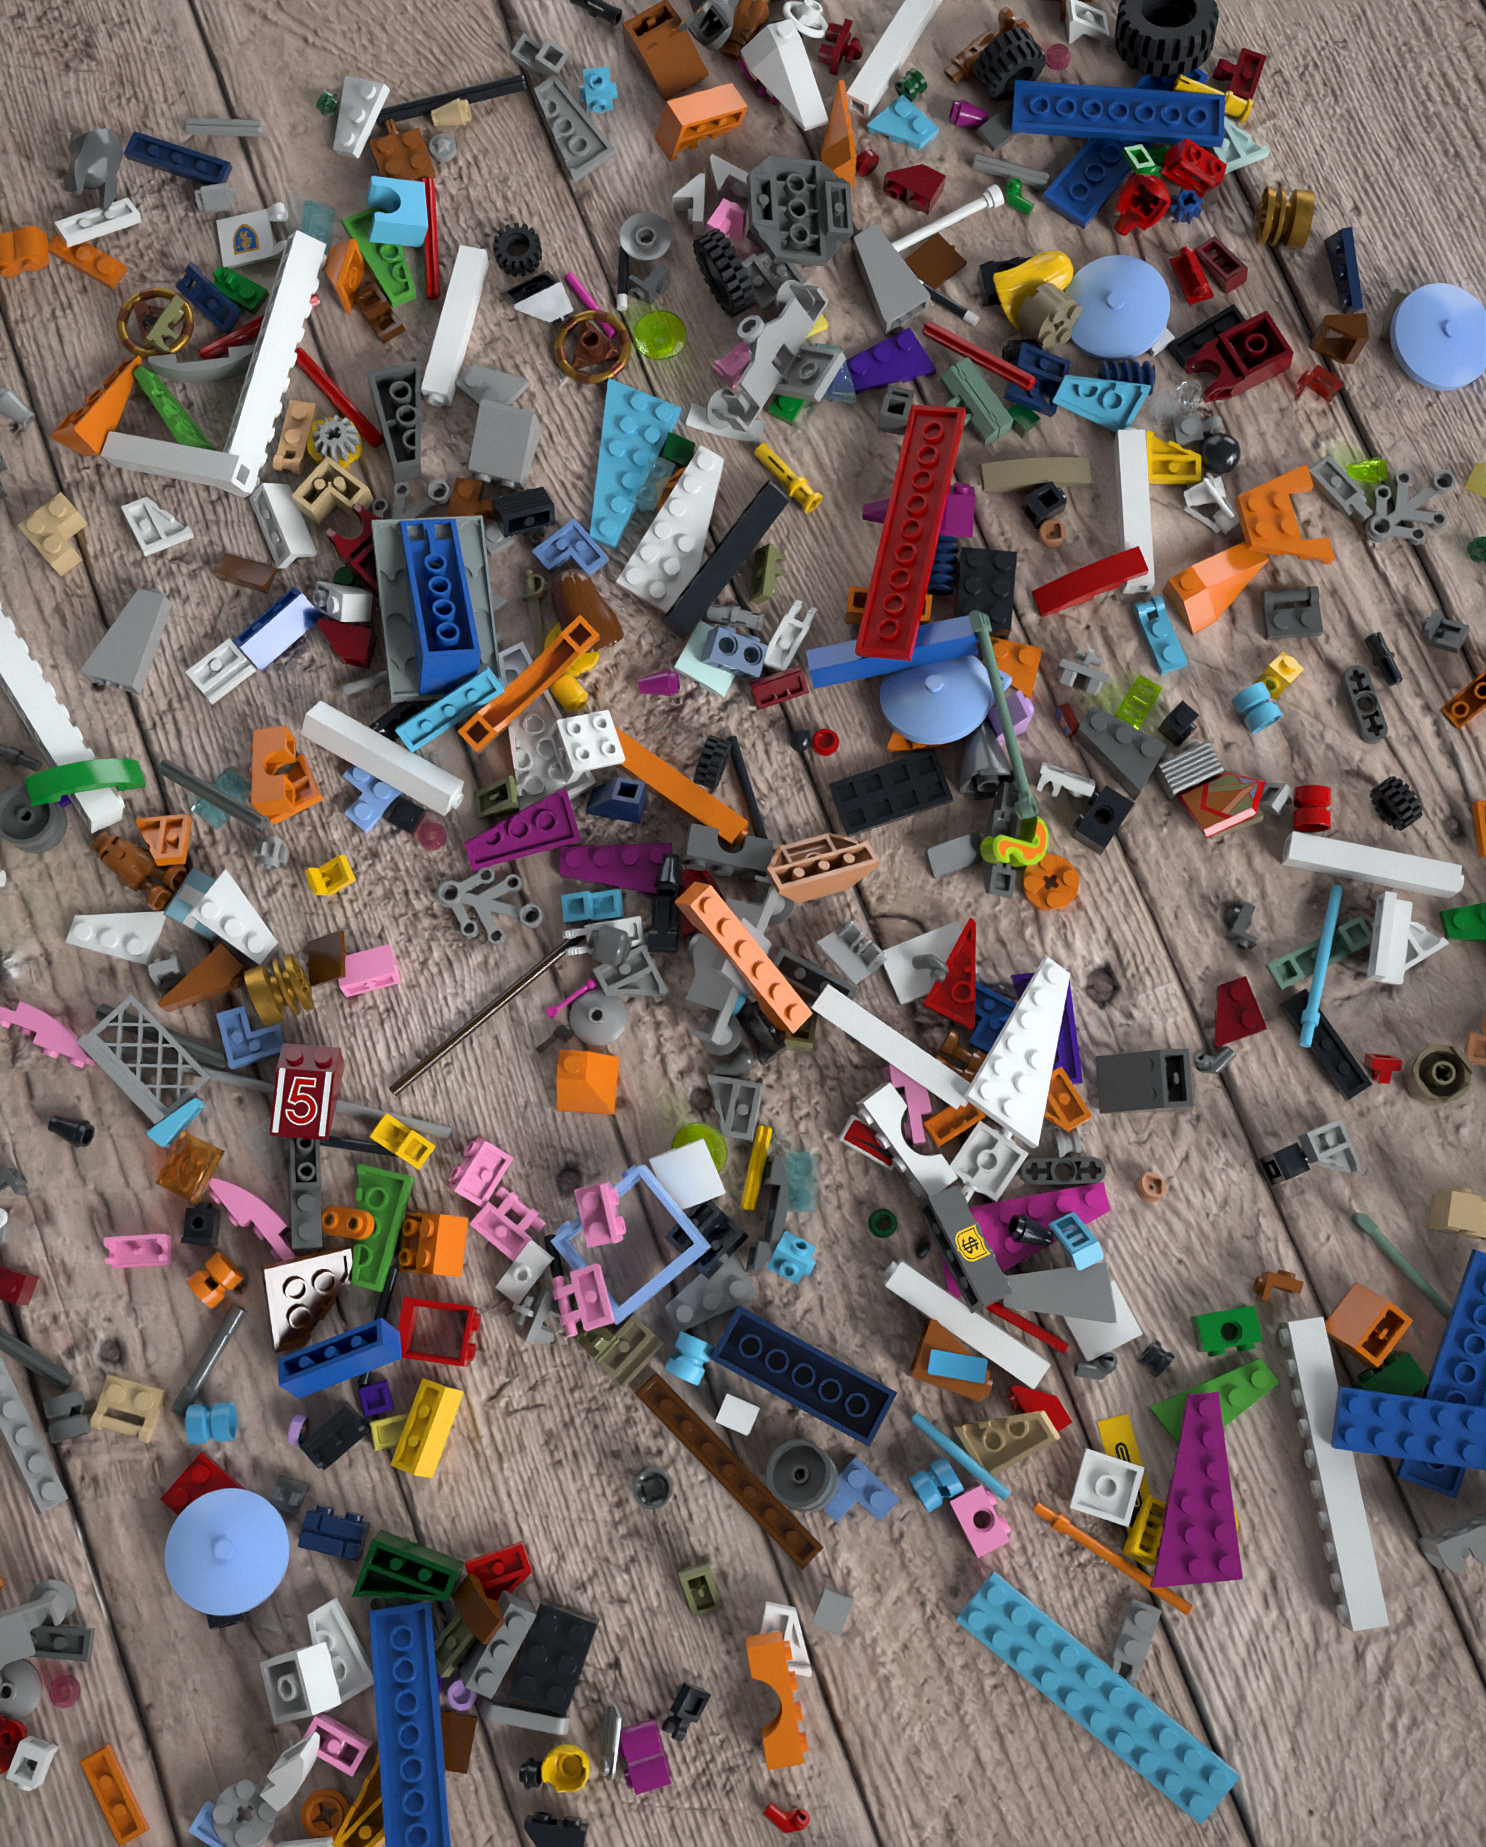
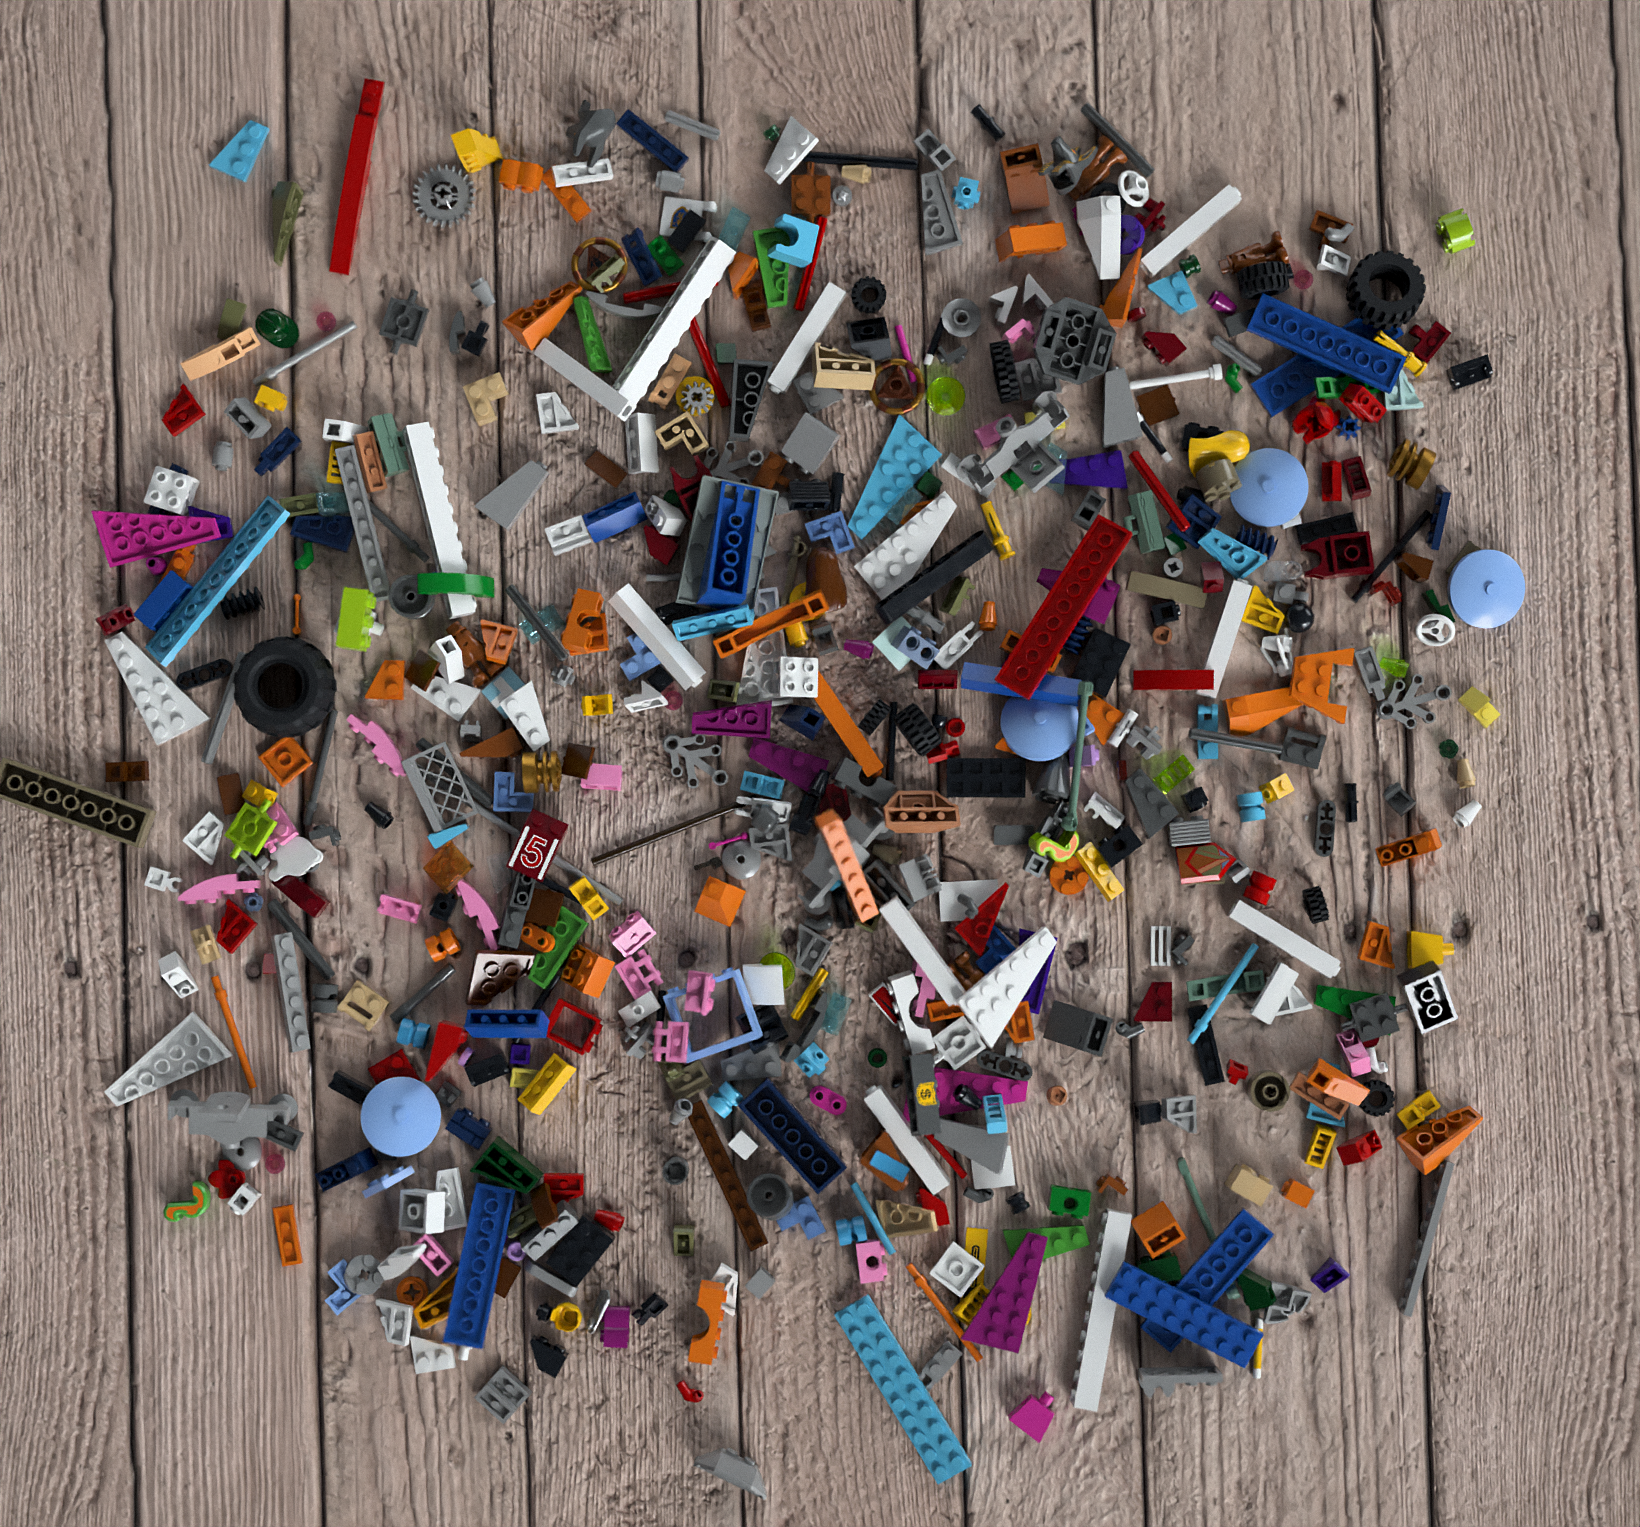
camera: 20 degrees right, 10 degrees up
none -> dark blue slope [315,1147,379,1192]
none -> black hinge [328,1070,373,1106]
none -> light blue plate [362,1166,415,1198]
none -> orange wing [365,660,405,700]
none -> reddish brown piece [405,649,441,692]
none -> red slope [425,1020,469,1082]
none -> white slope [427,635,465,684]
none -> black plate [461,320,490,357]
none -> reddish brown piece [524,888,565,927]
none -> red cone [594,1209,625,1232]
none -> white slope [624,680,668,713]
none -> black tile [667,209,706,253]
none -> light grey cone [669,1099,693,1125]
none -> dark green slope [715,343,737,365]
none -> dark pink plate [810,1085,847,1115]
none -> tan wedge [811,342,876,390]
none -> dark grey bracket [811,622,839,656]
none -> black axle [828,472,844,512]
none -> dark tan cone [872,843,902,865]
none -> black tyre [894,703,942,757]
none -> red plate [926,740,960,764]
none -> orange cone [978,601,997,631]
none -> dark pink torso [1008,1391,1055,1443]
none -> yellow plate [1074,842,1124,902]
none -> white pin [1107,709,1139,748]
none -> dark purple plate [1120,215,1145,255]
none -> white tile [1150,926,1171,966]
none -> light grey wheel [1162,558,1183,579]
none -> dark grey axle [1188,728,1283,754]
none -> dark red brick [1200,561,1224,593]
none -> black bar [1350,510,1431,603]
none -> white piece [1415,614,1455,646]
none -> dark green slope [1421,589,1455,623]
none -> black hinge [1446,354,1493,391]

